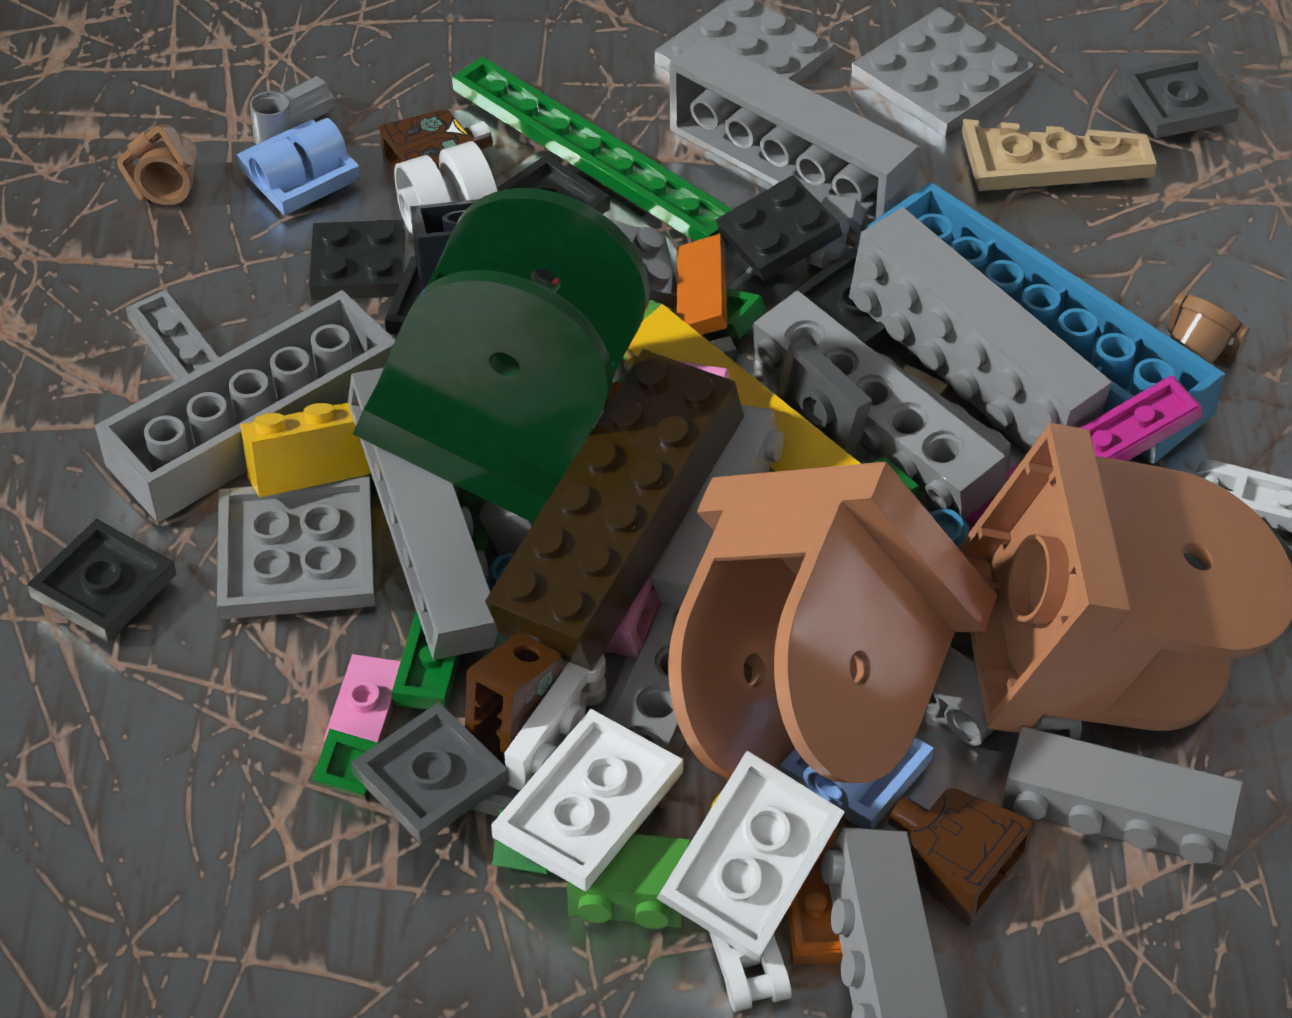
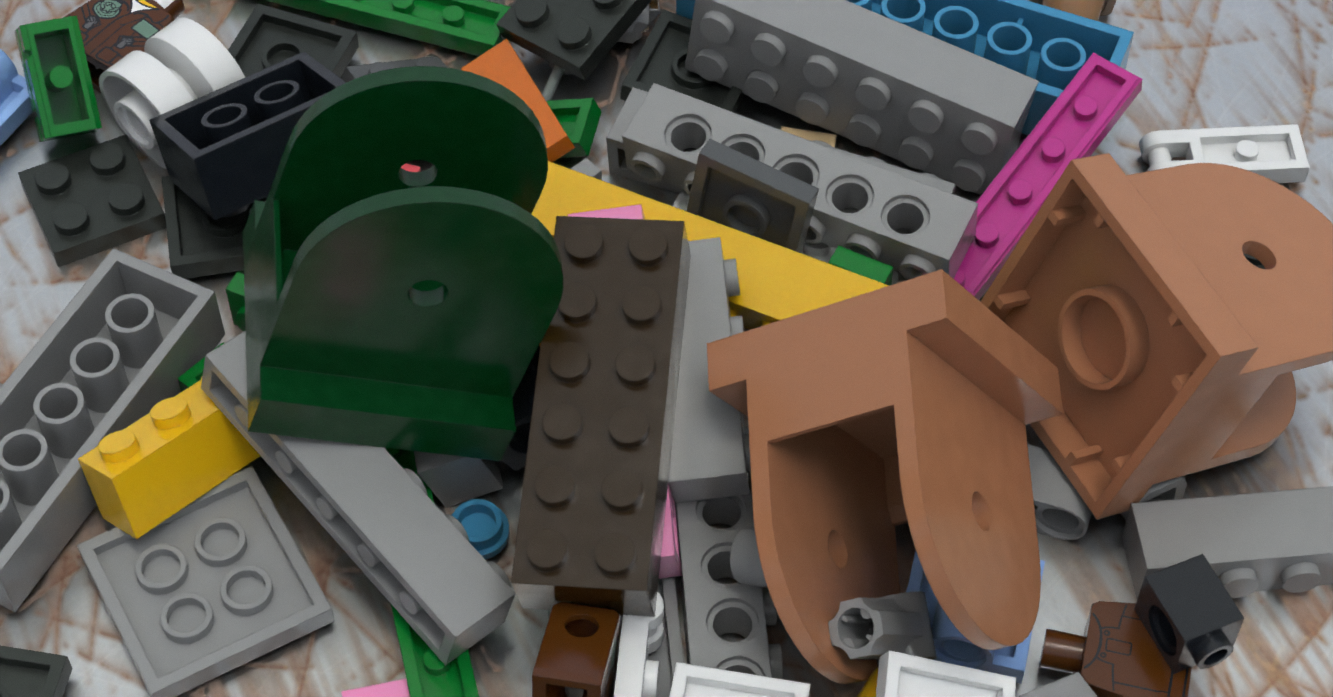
camera: 25 degrees left, 5 degrees up
none -> green brick [15,16,102,142]
none -> light grey piece [828,591,937,667]
none -> black brick [1134,554,1244,674]

